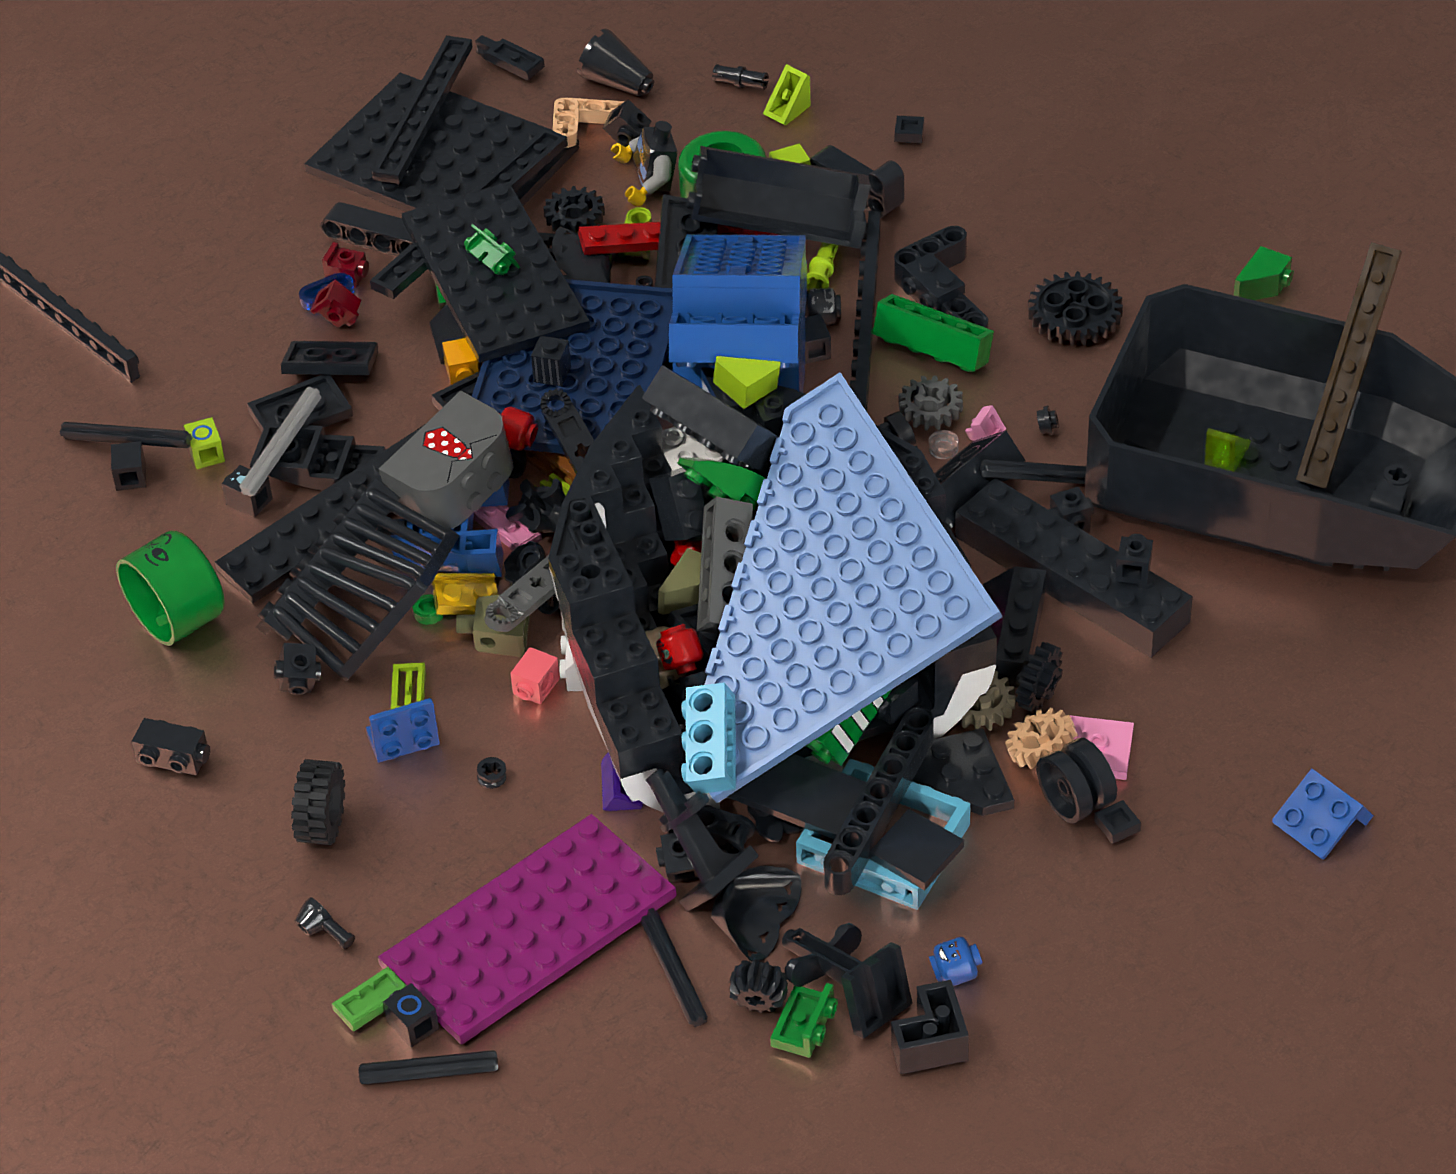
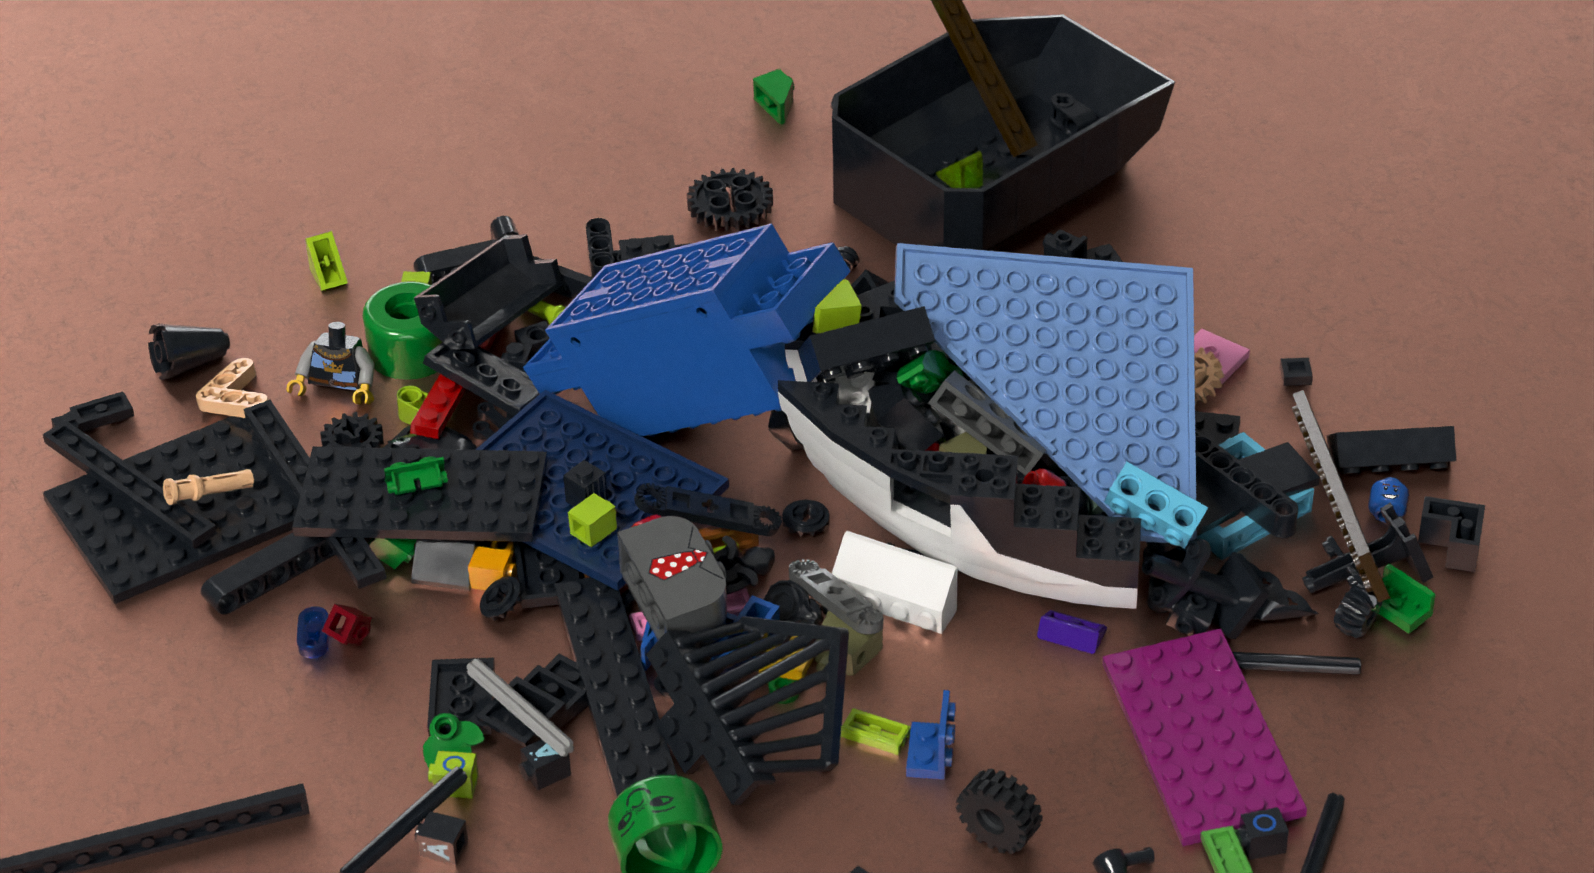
camera: 65 degrees left, 5 degrees down
black brick [274,643,321,695] -> none
black tile [281,341,378,375] -> none
dark red brick [322,242,369,288] -> none
black bush [477,757,506,789] -> none
coral brick [510,647,560,705] -> none
black brick [602,99,652,147] -> none
black pin [712,64,769,90] -> none
black plate [894,116,924,143] -> none
black wheel [1036,738,1117,823] -> none
blue bracket [1272,768,1374,859] -> none
none -> light nougat pin [163,469,254,505]
none -> green plate [423,713,484,767]
none -> black gear [480,576,524,621]
none -> lime brick [568,493,617,547]
none -> plate [1292,390,1390,603]
none -> black slope [1327,426,1456,474]

